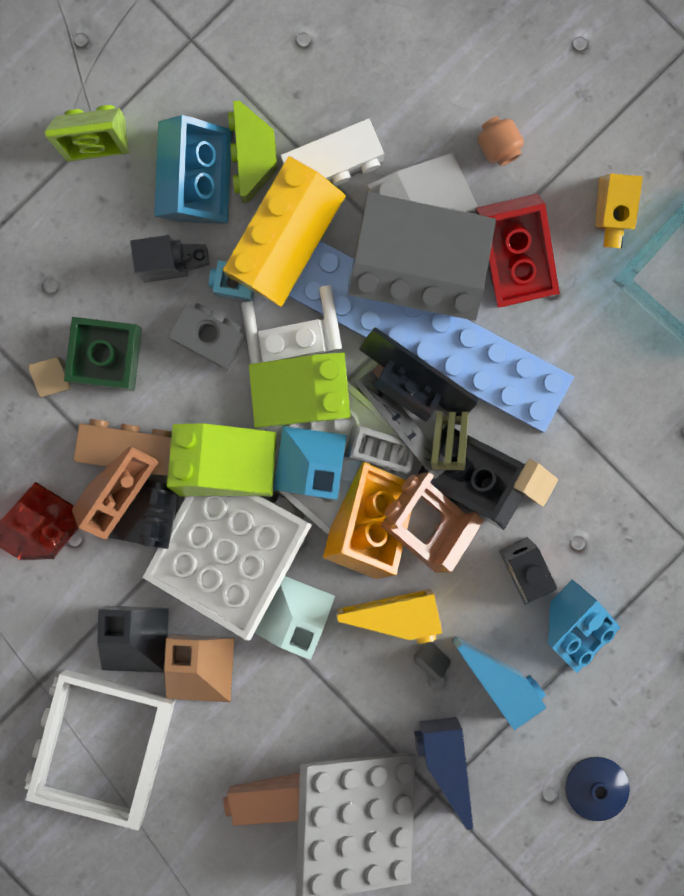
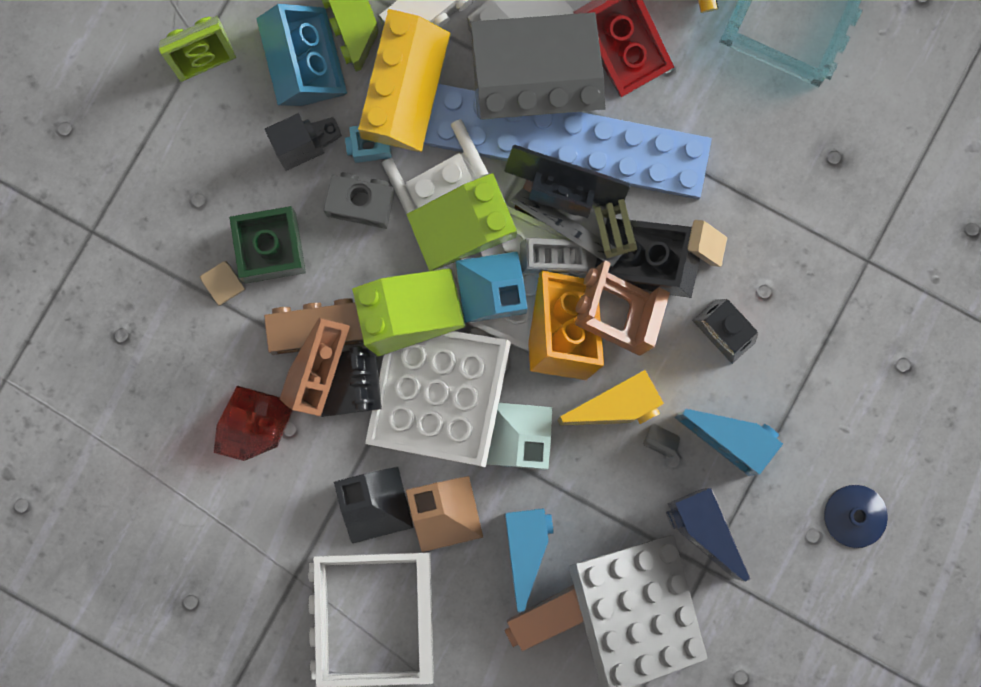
camera: 15 degrees left, 5 degrees down
dark azure slope [548,579,621,673] -> none
none -> dark azure slope [505,508,554,612]

